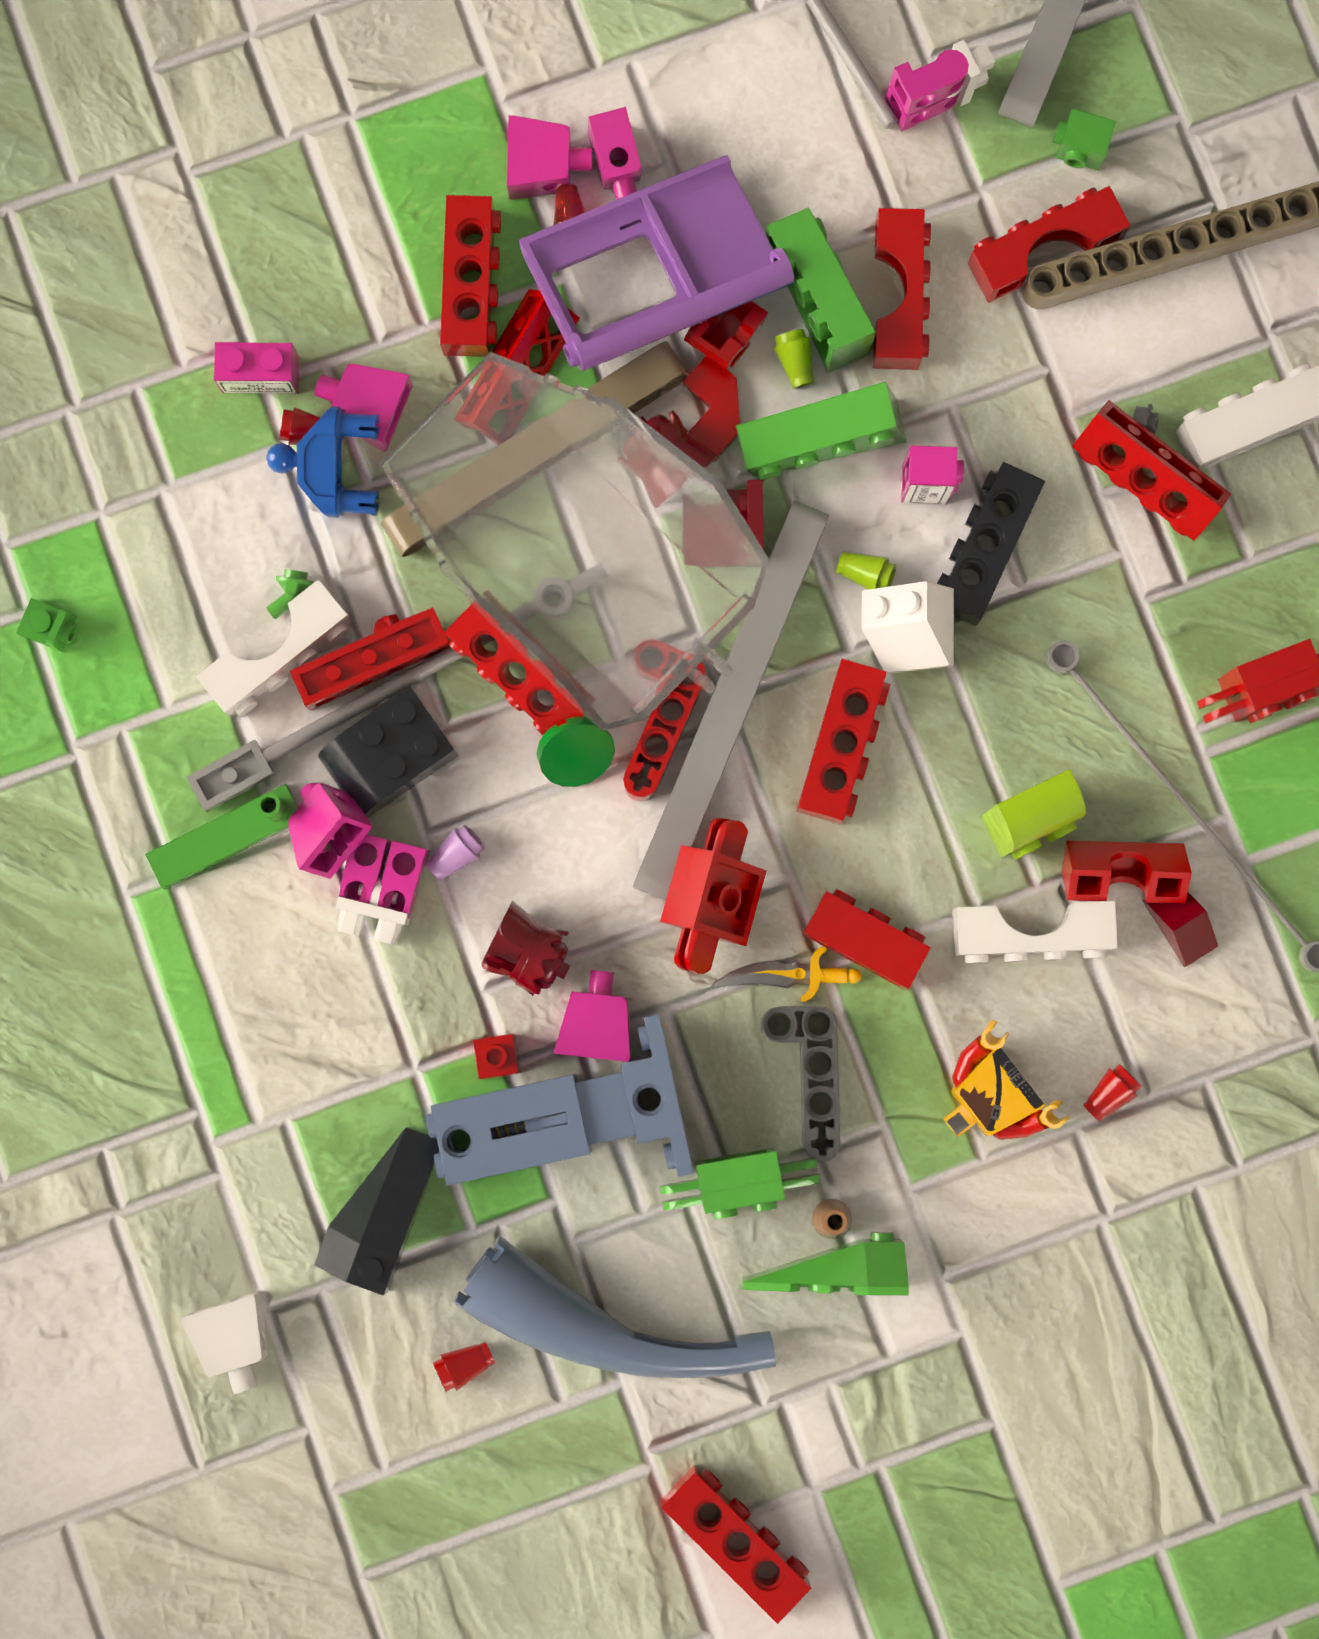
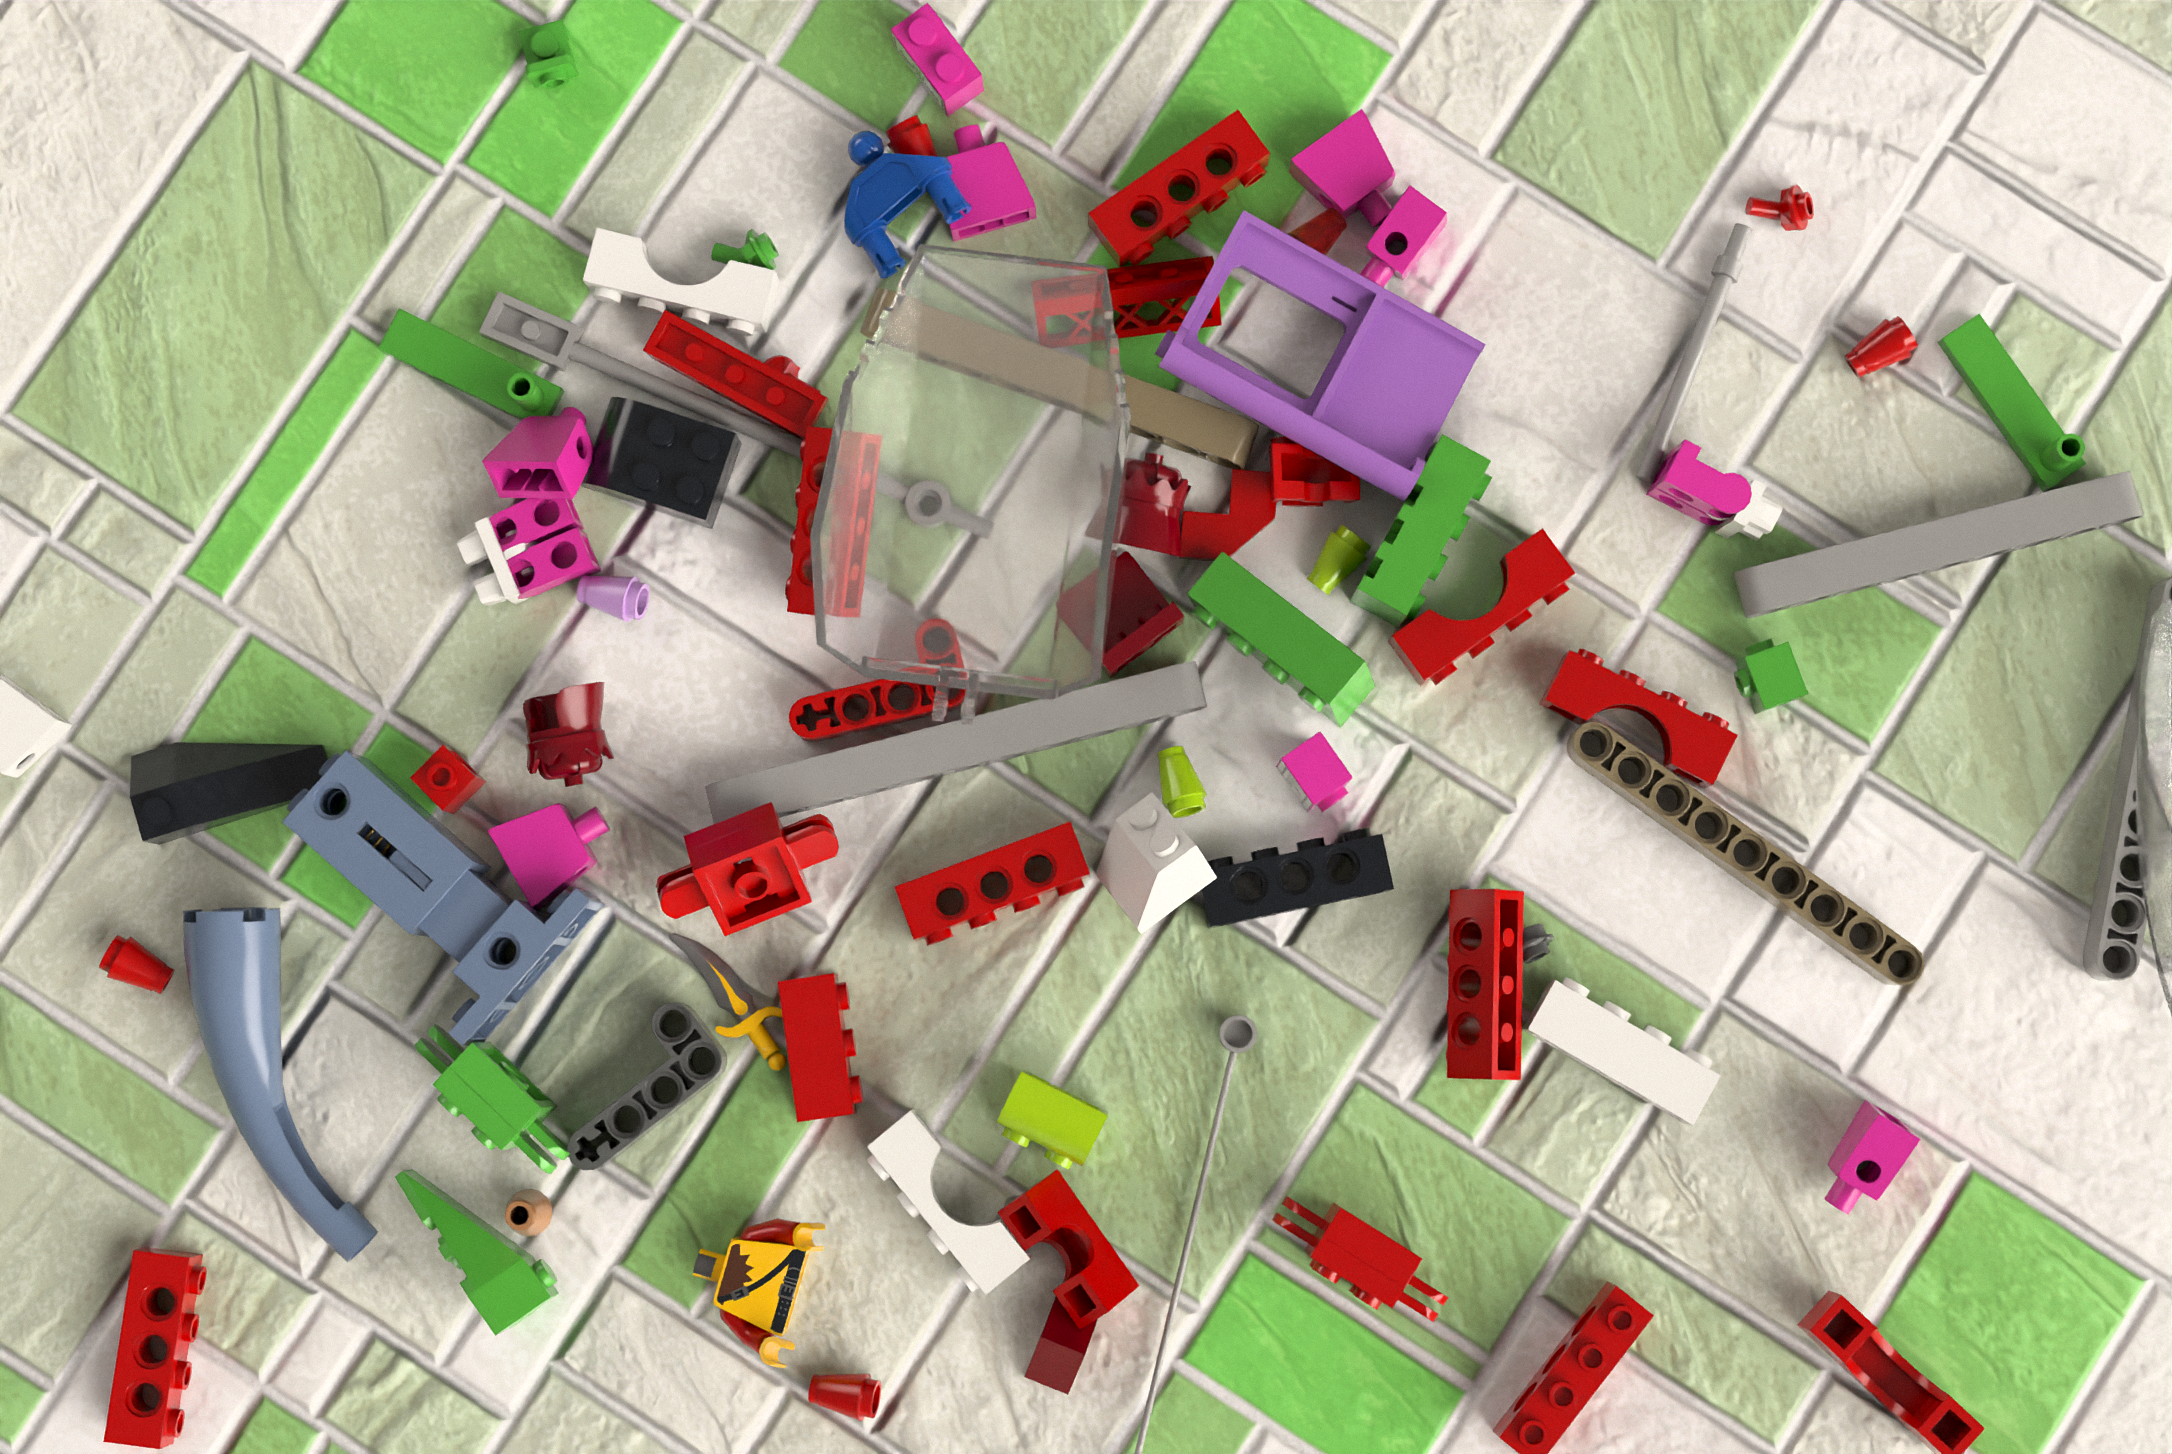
camera: 55 degrees right, 0 degrees up
green tile [536,716,615,787] -> none

